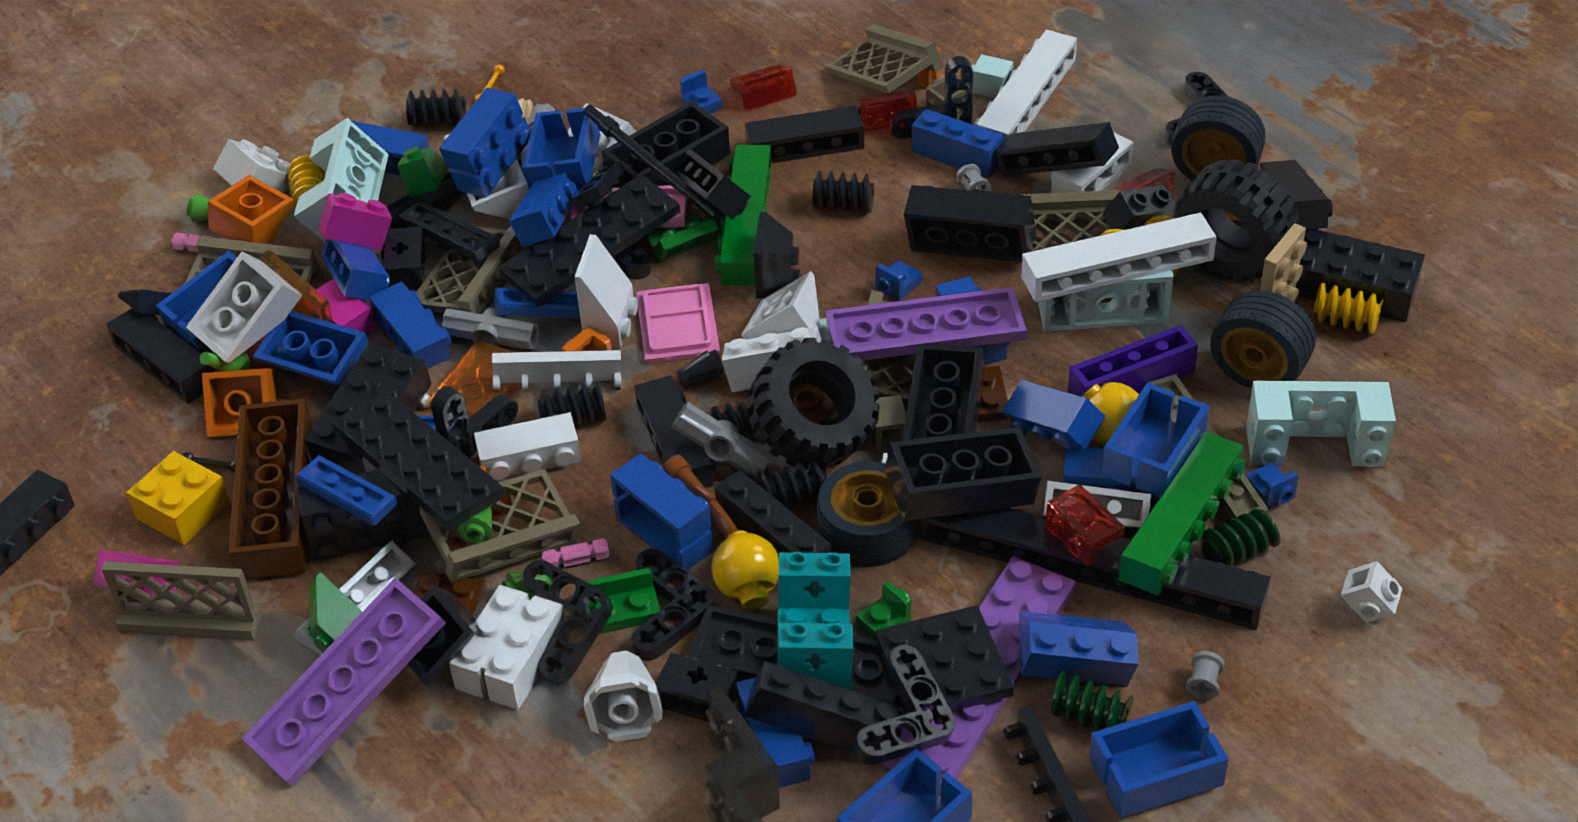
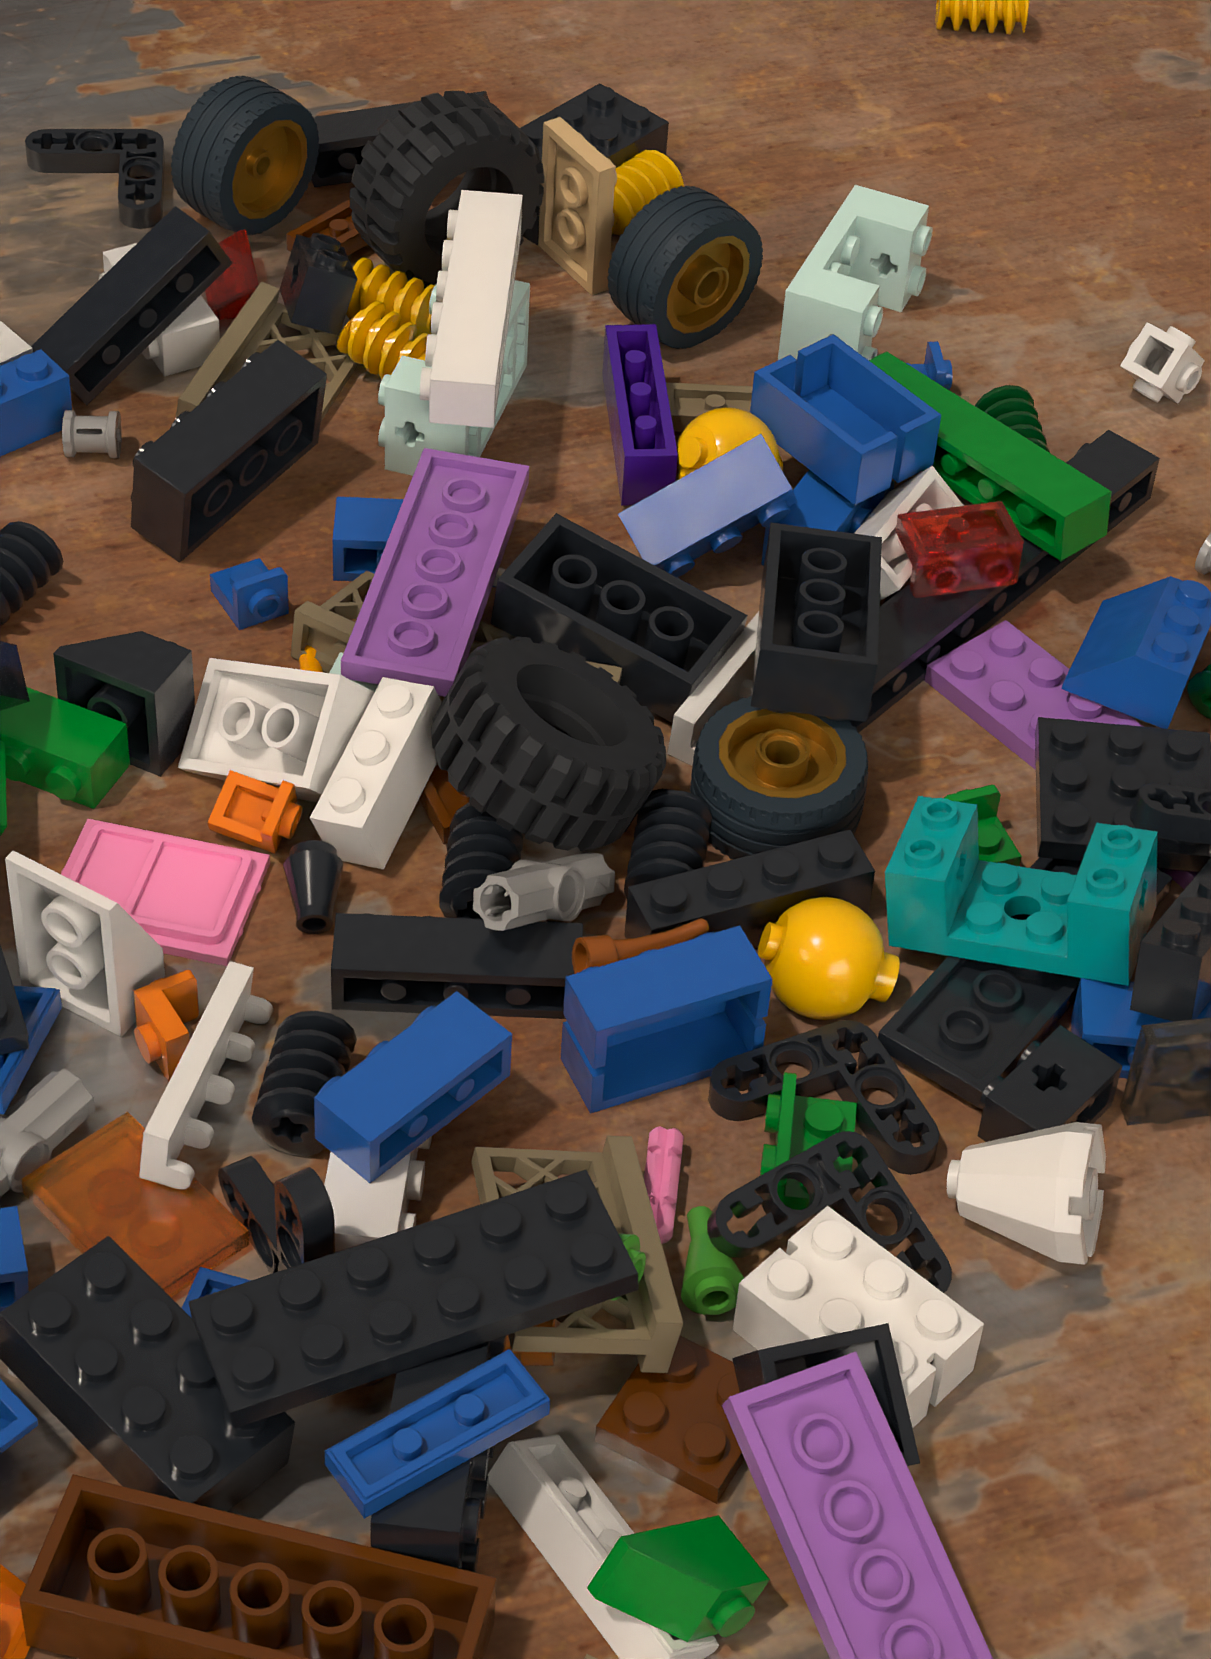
camera: 75 degrees left, 0 degrees up
none -> orange bracket [207,770,303,854]
none -> blue brick [314,991,512,1183]

